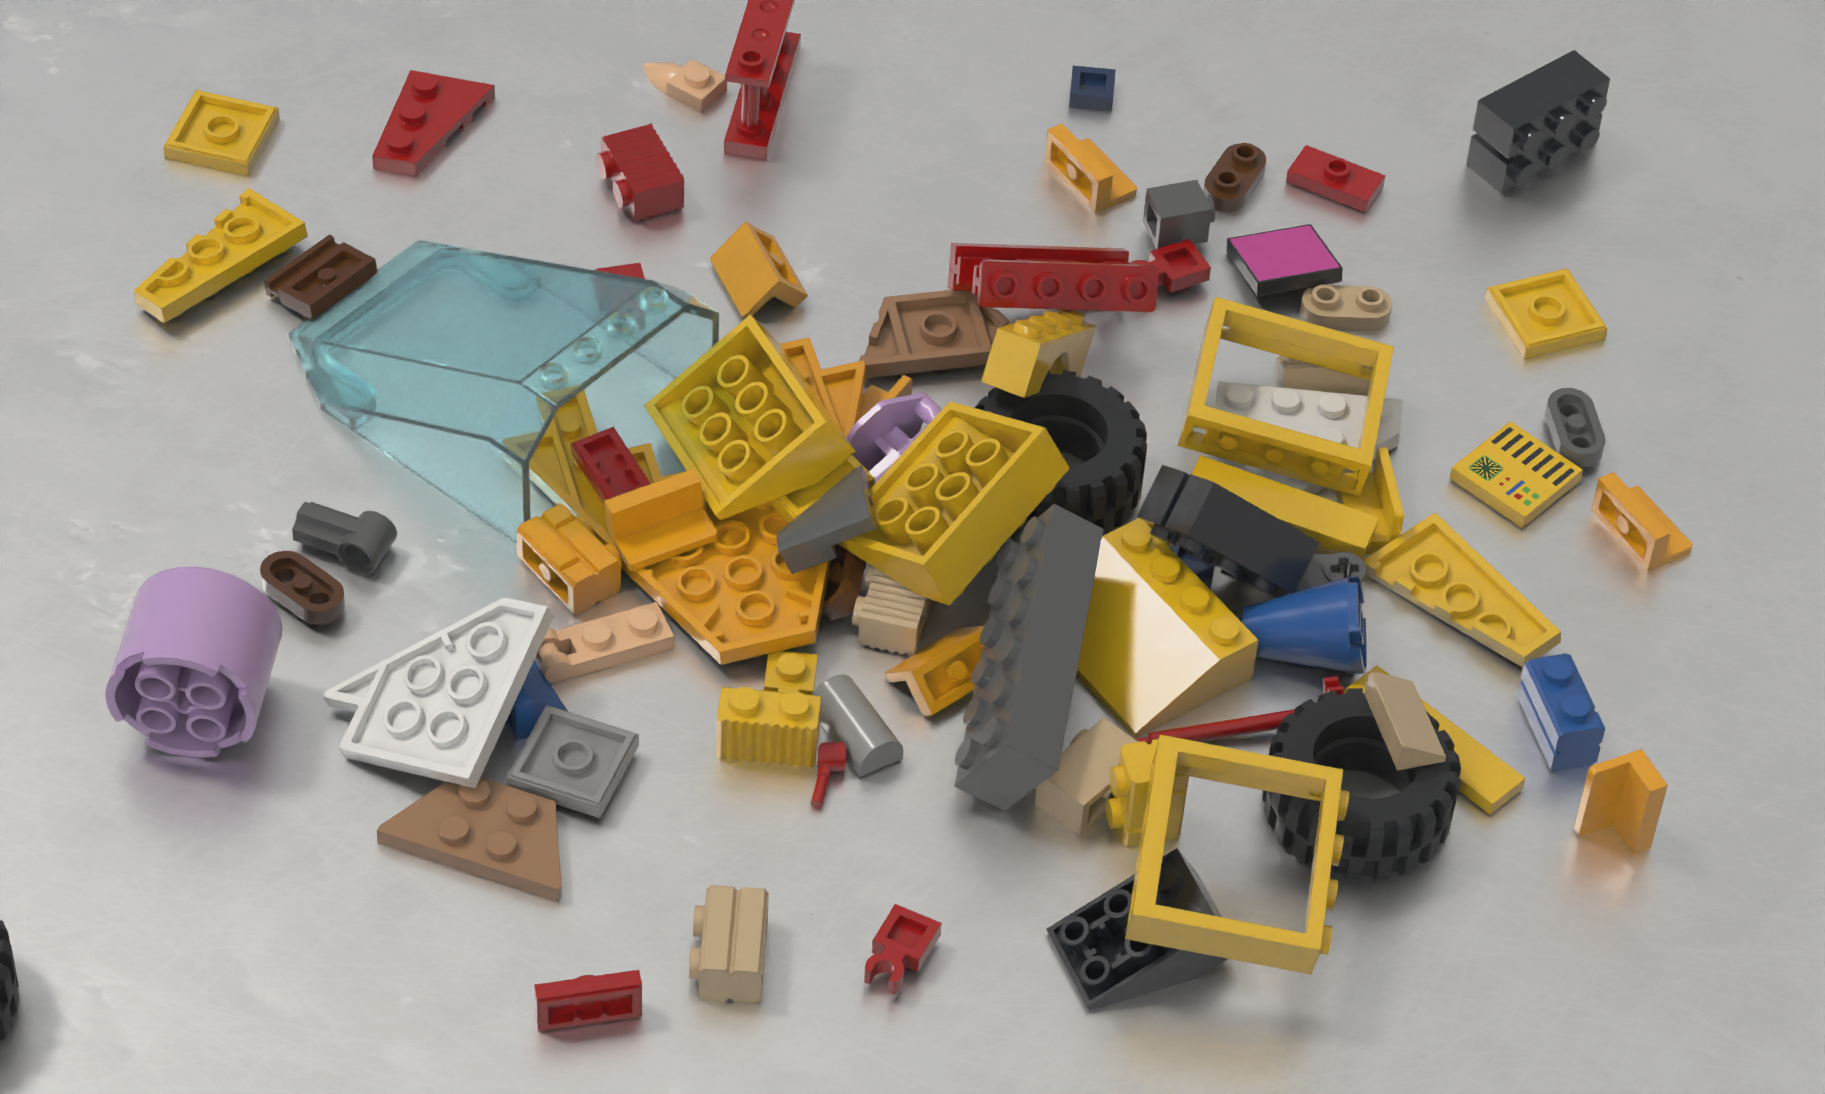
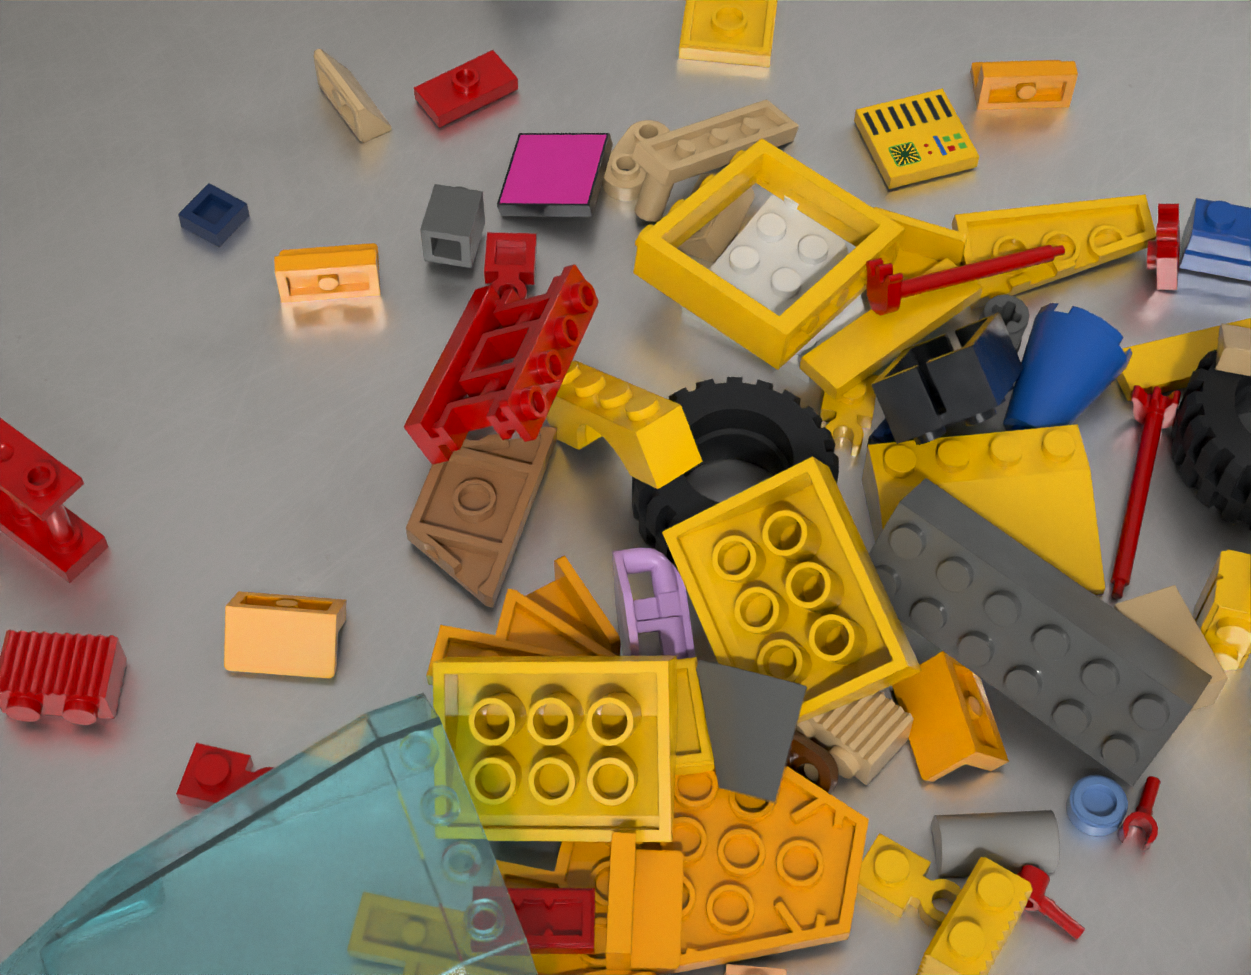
camera: 60 degrees left, 10 degrees up
reddish brown plate [1203,143,1266,212] -> none
dark grey plate [1545,388,1606,467] -> none
none -> tan slope [313,49,391,143]
none -> tan piece [631,99,799,222]
none -> red piece [866,245,1065,316]
none -> medium blue tile [1066,775,1128,836]
none -> red hand [1118,776,1161,851]
none -> red plate [1147,204,1180,290]

